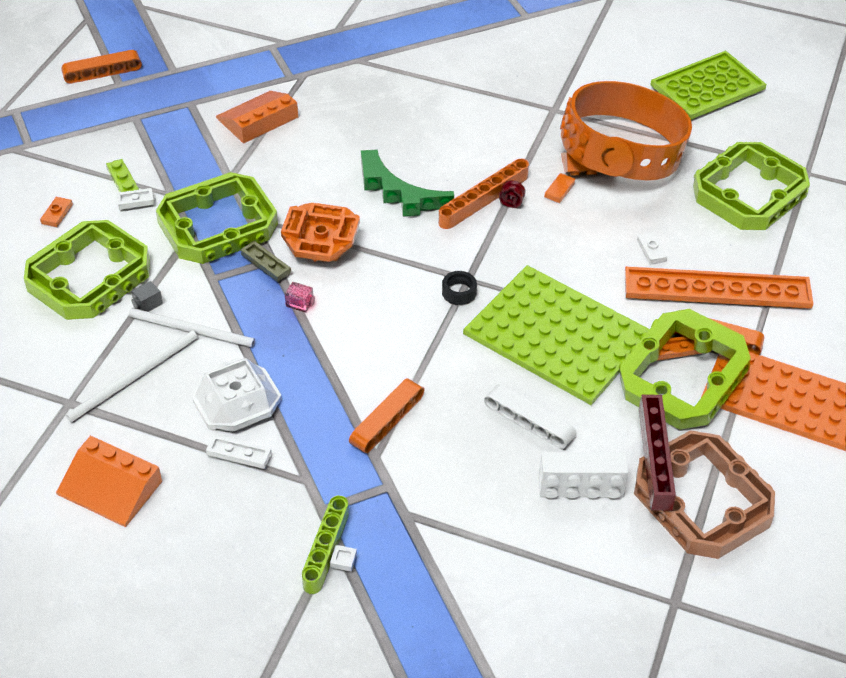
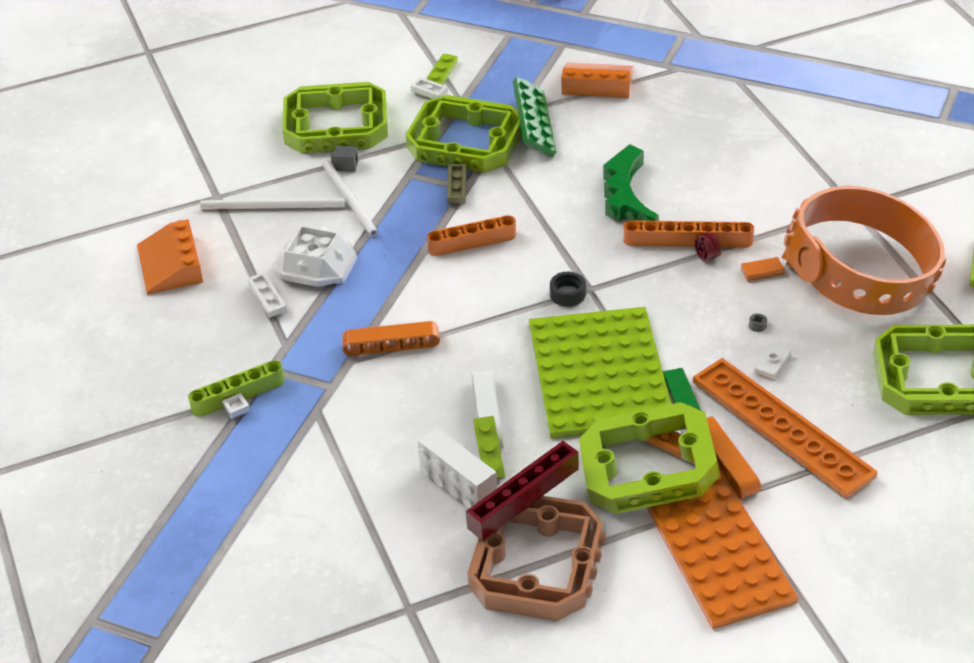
camera: 50 degrees right, 5 degrees down
orange plate [40,196,73,227] -> none
orange piece [281,203,360,262] -> none
clear pink brick [285,282,315,313] -> none
none -> orange beam [427,215,516,256]
none -> lime plate [473,415,505,479]
none -> green plate [513,77,557,157]
none -> green tile [663,367,701,410]
none -> dark grey bush [749,313,767,332]

